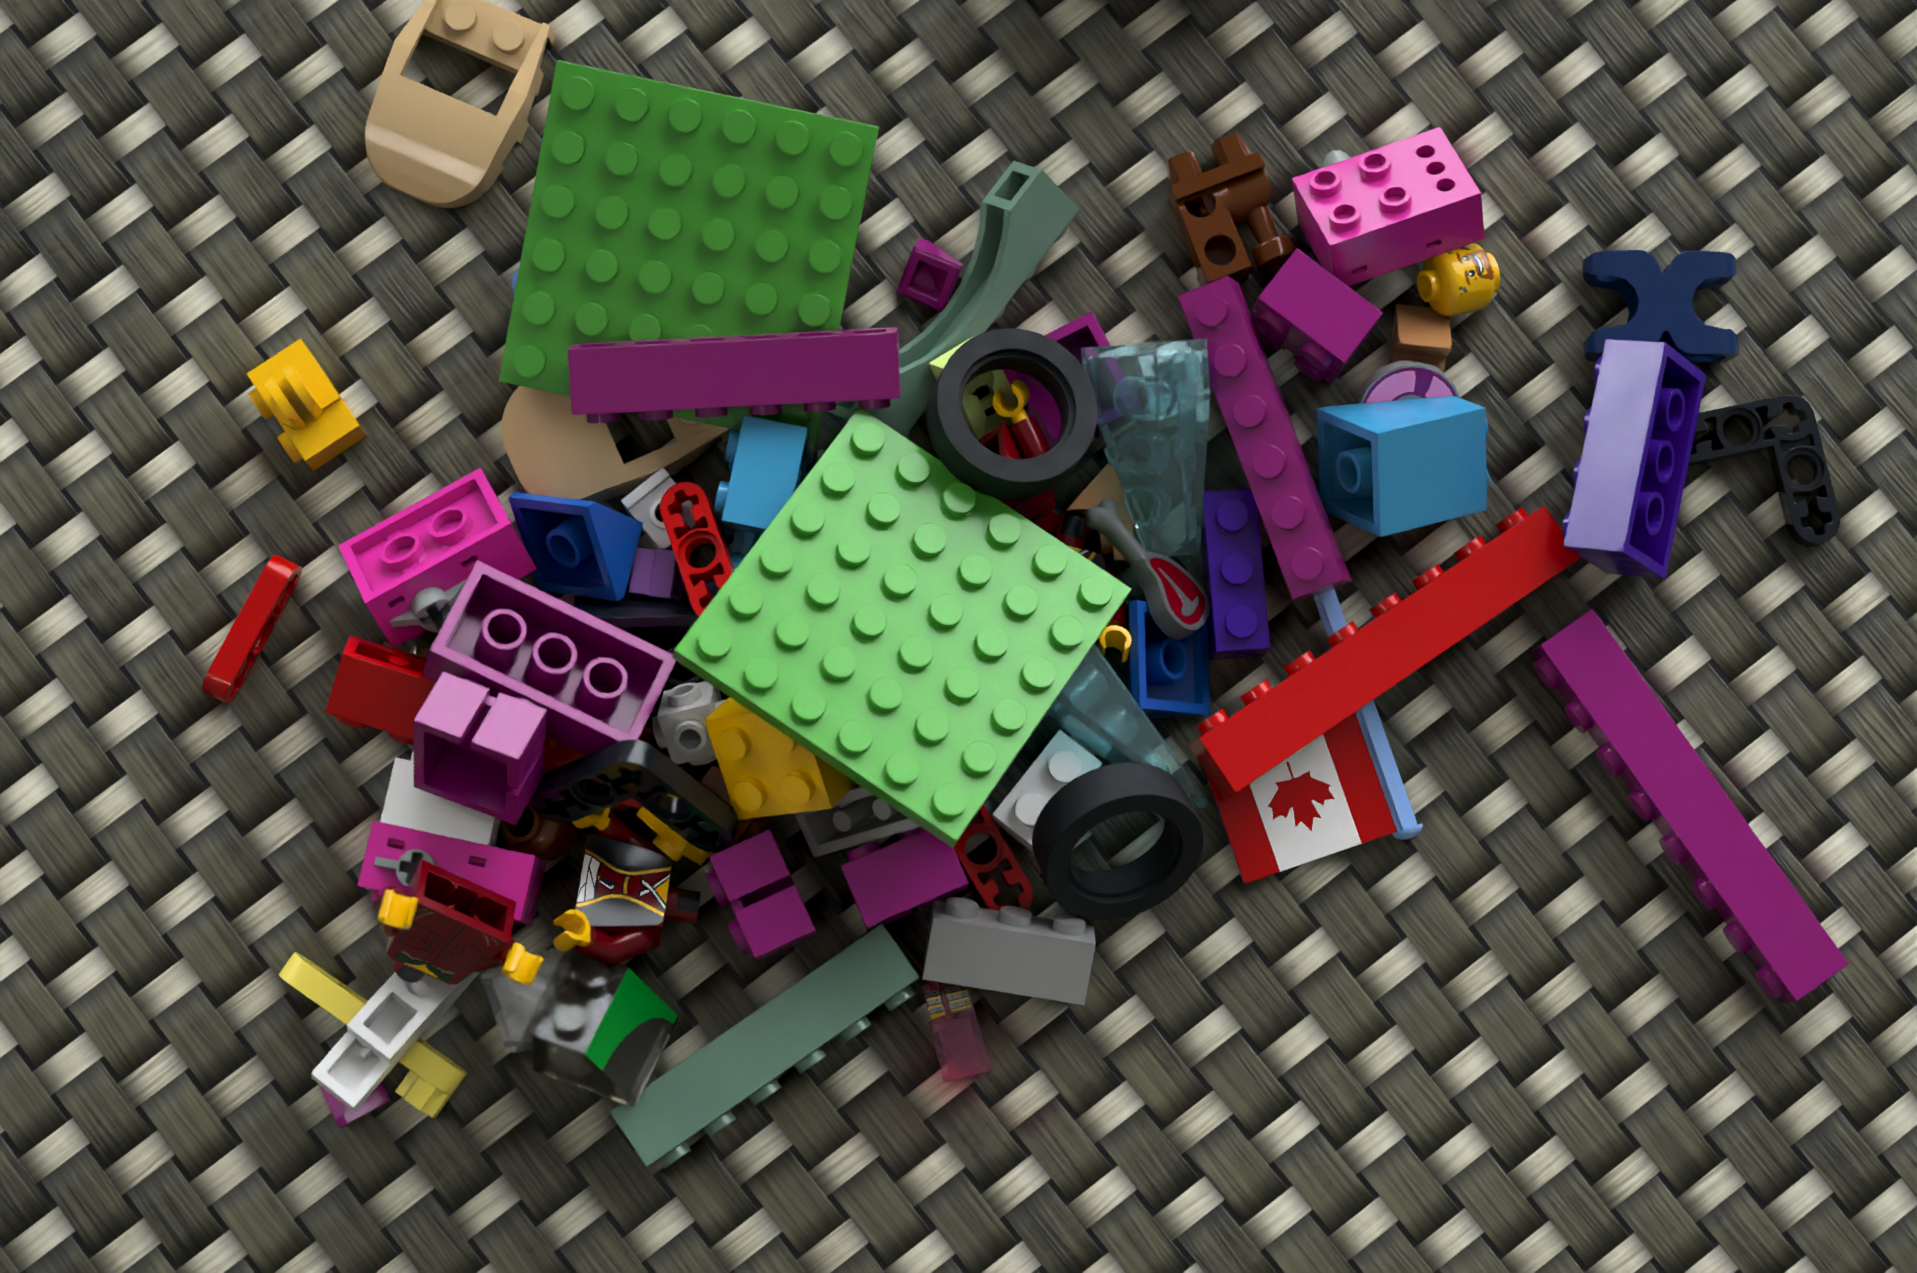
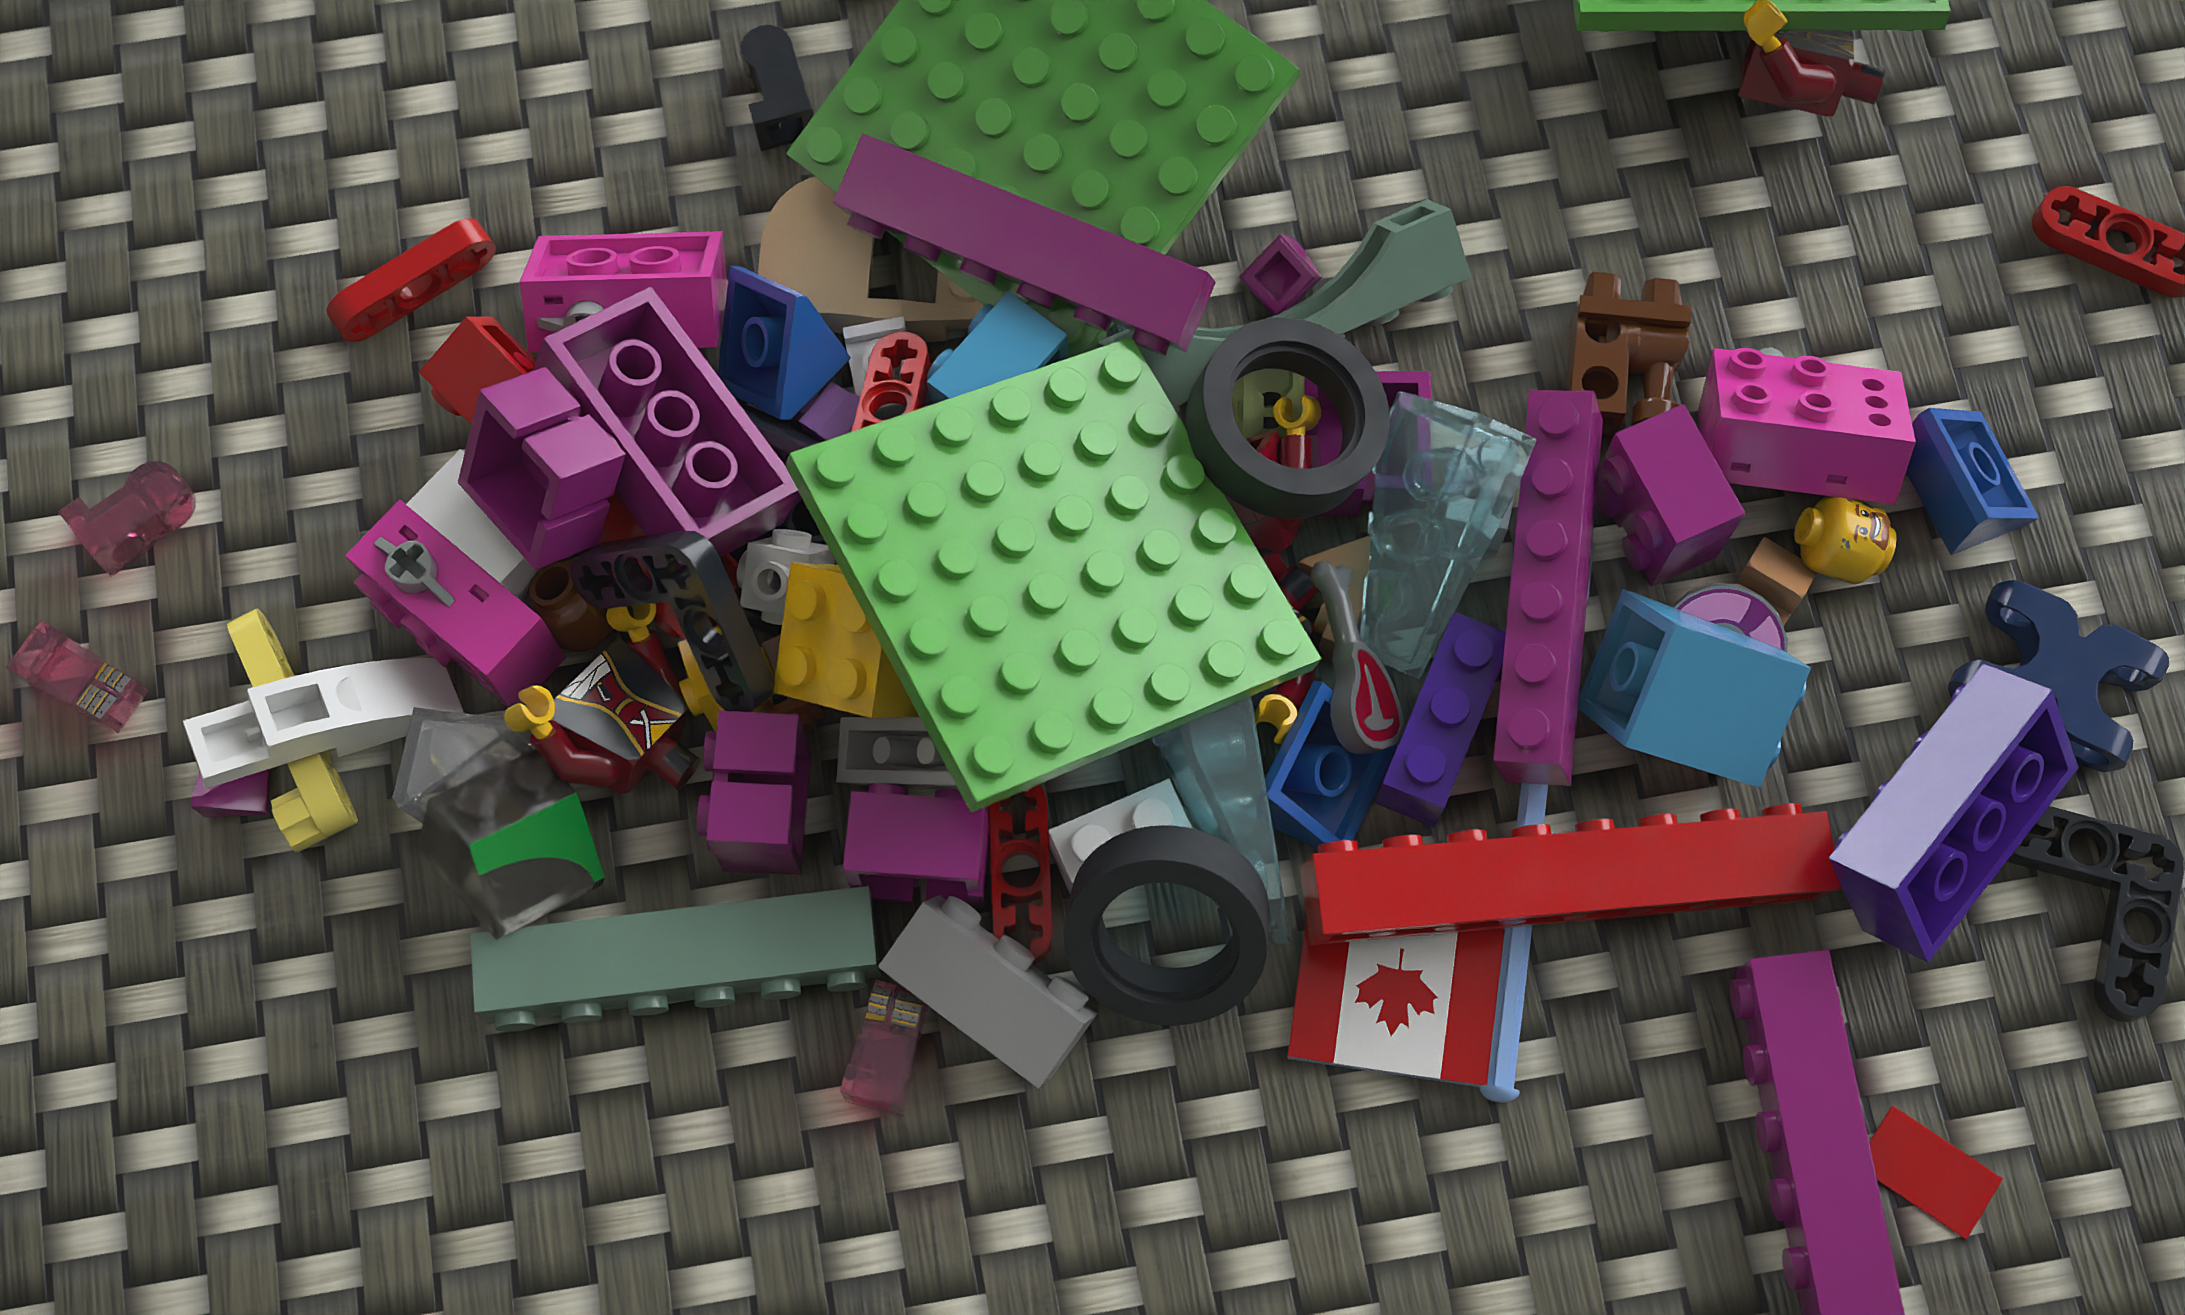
camera: 35 degrees right, 10 degrees down
yellow brick [247,338,367,471] -> none
dark red torso [377,859,544,986] -> none
none -> clear pink leg [6,620,149,734]
none -> clear pink leg [58,461,196,577]
none -> black leg [740,25,814,151]
none -> red sticker [1869,1105,2003,1240]
none -> blue slope [1906,408,2039,555]

